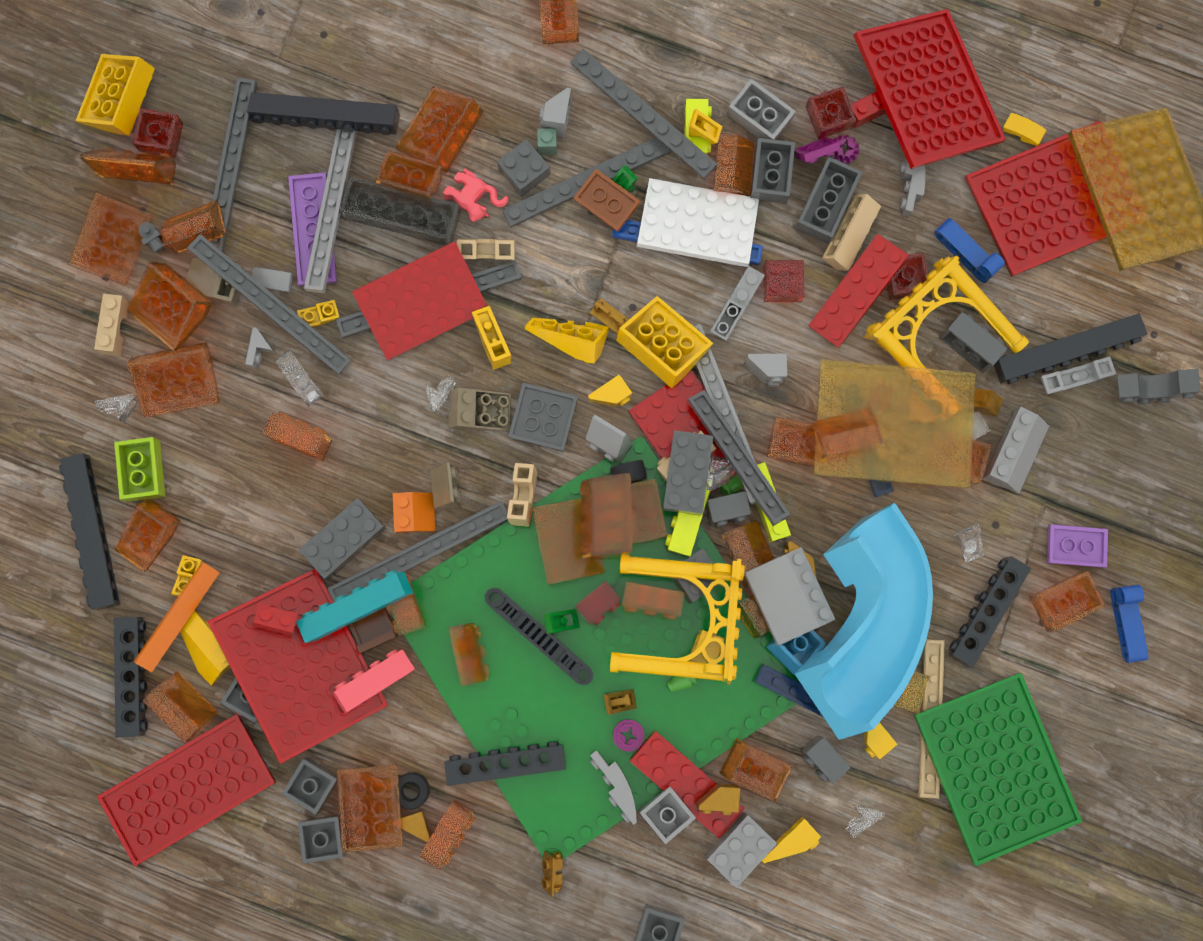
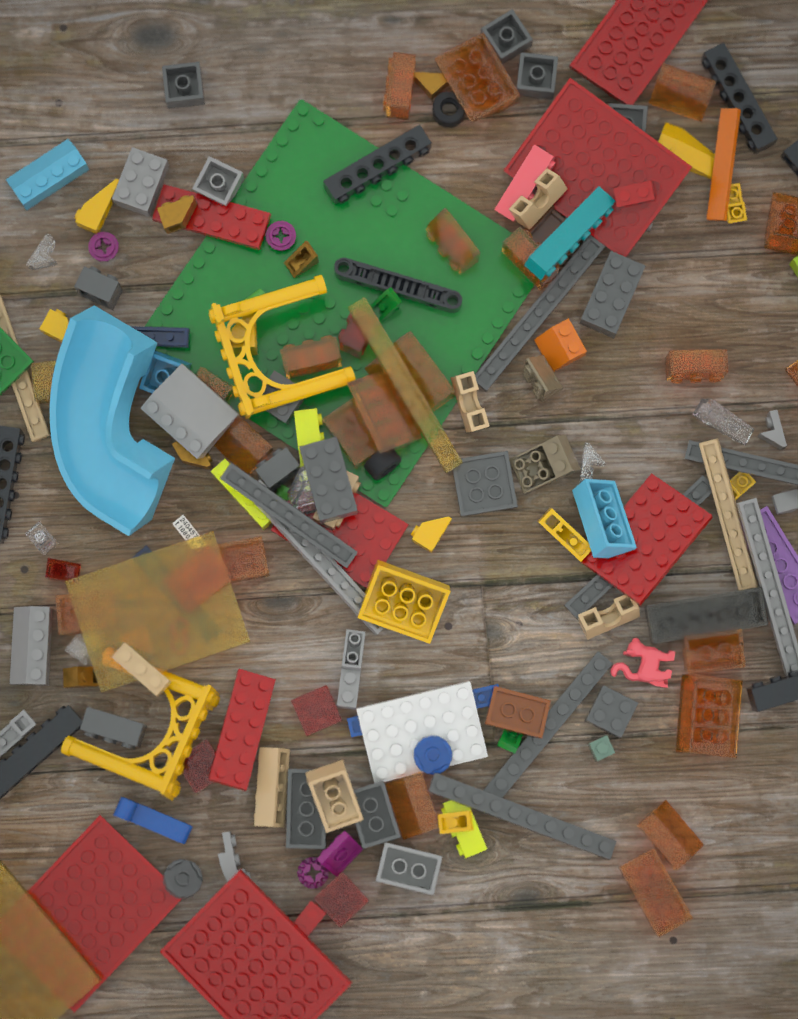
camera: 160 degrees right, 0 degrees up
yellow wedge [525,318,609,364] -> none
light grey slope [540,88,571,138] -> none
pearl gold hinge [541,851,563,897] -> none
light grey slope [586,414,633,463] -> none
pearl gold hinge [590,298,629,334] -> none
light grey slope [590,750,637,825] -> none
clear orange slope [719,738,793,802] -> none
light grey slope [744,354,787,387] -> none
yellow slope [1003,113,1046,146] -> none
none -> medium azure slope [6,139,89,211]
none -> clear red slope [45,558,81,583]
none -> magenta gear [88,232,119,262]
none -> tan brick [112,642,171,697]
none -> dark grey tile [163,859,203,899]
none -> white sticker [172,515,206,552]
none -> tan slope [306,760,364,833]
none -> clear yellow plate [347,297,463,473]
none -> blue tile [413,735,452,775]
none -> tan arch [509,168,567,230]
none -> medium azure slope [572,479,637,558]
none -> clear orange slope [636,800,704,870]
none -> tan tile [699,438,759,592]

